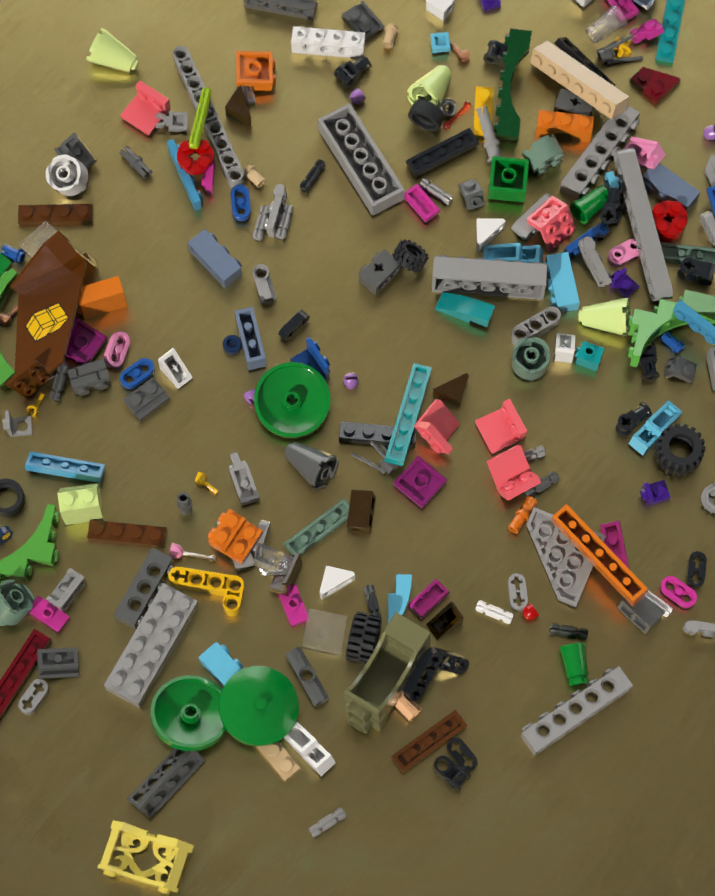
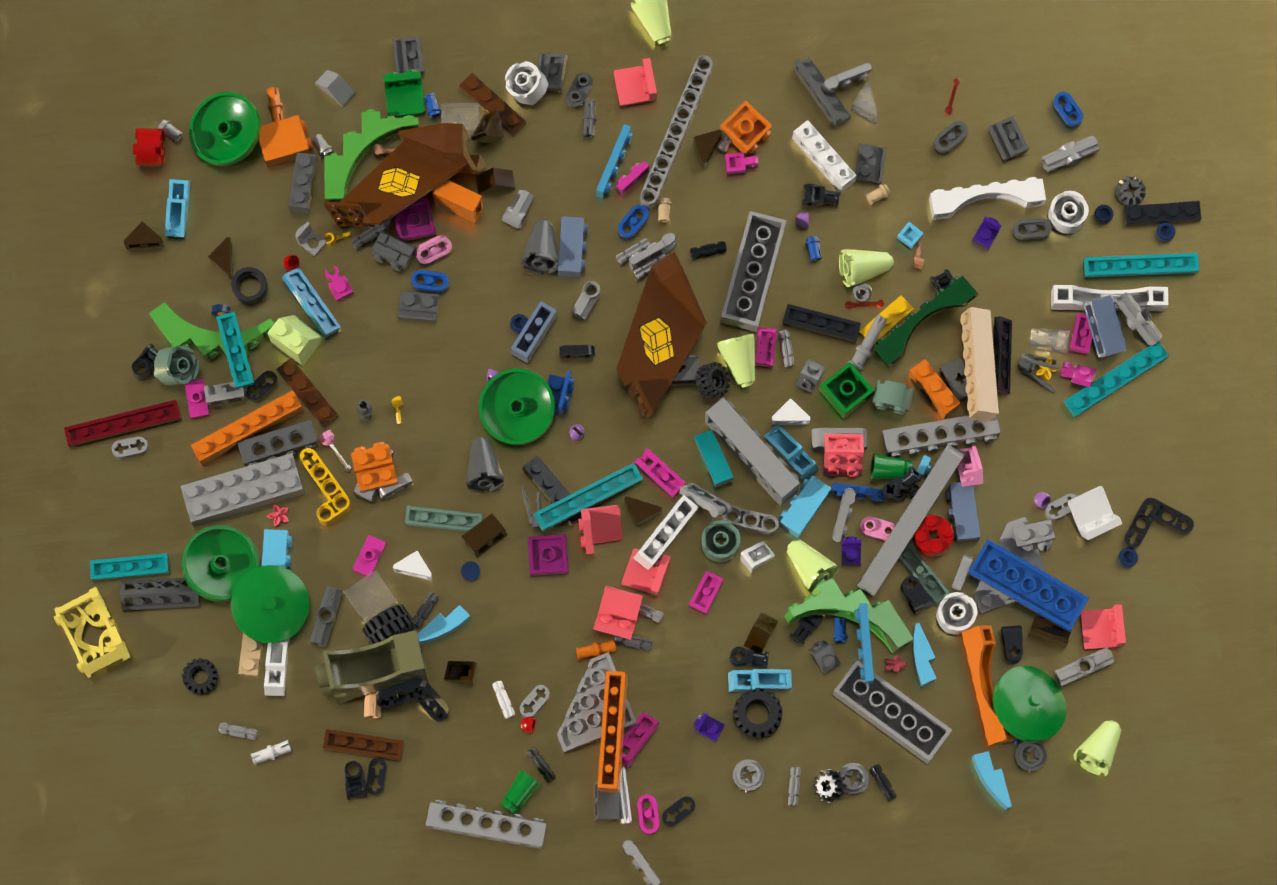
camera: 45 degrees right, 5 degrees up
dark grey plate [37,647,79,679] -> none
light grey plate [156,111,187,132] -> none
white slope [158,348,193,389] -> none
red plate [177,140,214,175] -> none
lime axle [189,87,212,149] -> none
light grey hinge [229,452,260,506] -> none
clear slope [253,542,293,575] -> none
dark brown panel [269,552,303,596] -> none
black tyre [408,100,445,131] -> none
dark pink plate [408,579,450,620] -> none
teal brick [574,341,605,371] -> none
dark red wing [630,67,681,104] -> none
none -> teal plate [90,553,169,581]
none -> black tyre [182,658,219,695]
none -> orange arch [191,390,304,467]
none -> teal plate [216,312,255,390]
none -> black beam [246,371,278,403]
none -> white pin [251,740,292,765]
none -> coral plant [267,504,289,527]
none -> red hinge [283,255,300,270]
none -> dark pink plate [325,266,354,302]
none -> dark blue tile [461,561,480,582]
none -> dark brown slope [471,110,504,143]
none -> dark brown slope [475,167,516,195]
none -> light grey piece [502,189,534,229]
none -> dark grey cone [520,220,558,274]
none -> dark grey plate [566,73,593,109]
none -> reddish brown piece [616,252,707,419]
none -> white brick [633,495,698,570]
none -> dark pink plate [634,448,686,498]
none -> light grey plate [679,483,731,517]
none -> dark pink plate [689,570,724,614]
none -> yellowish green cone [717,334,755,388]
none -> dark pink plate [725,152,758,174]
none -> dark brown slope [744,612,779,653]
none -> blue pin [805,236,823,261]

